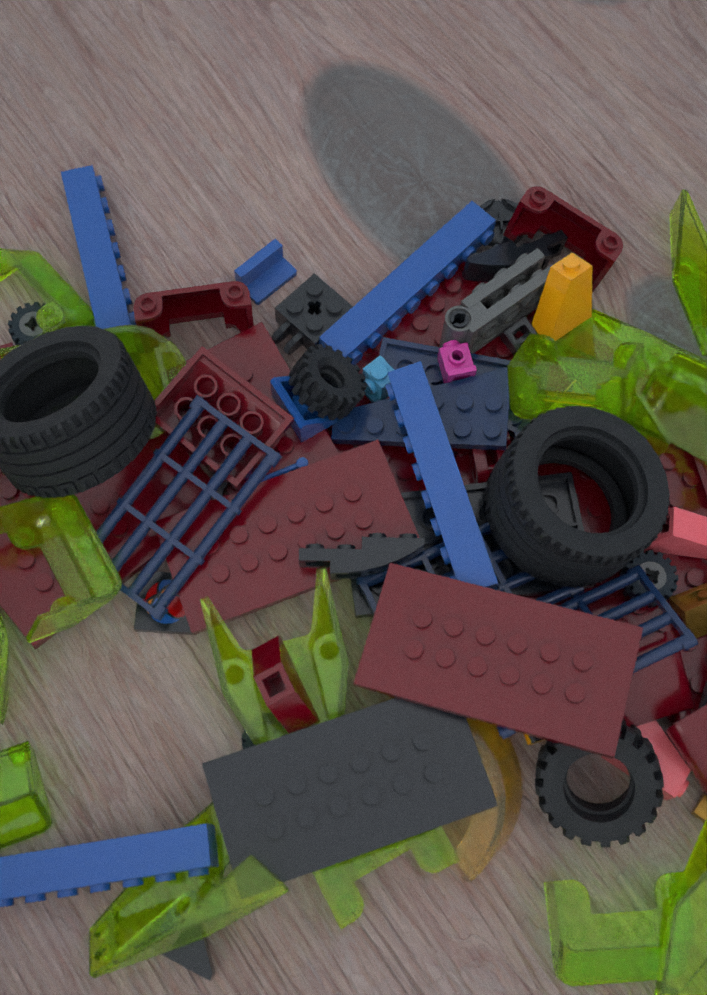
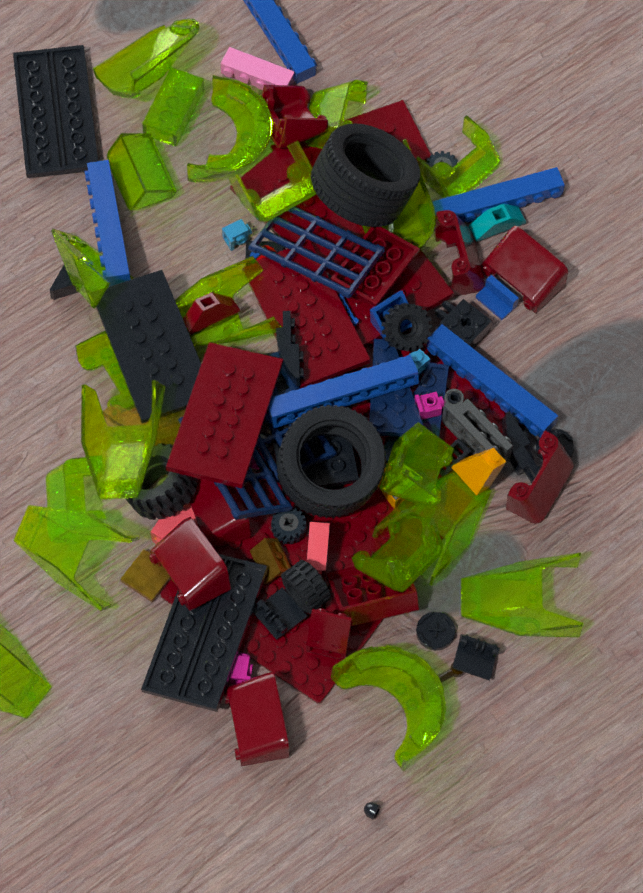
camera: 90 degrees right, 5 degrees down
none -> clear neon green windscreen [81,380,165,500]
none -> dark azure brick [222,219,252,251]
none -> teal slope [469,204,526,242]
none -> dark red windscreen [481,226,568,314]

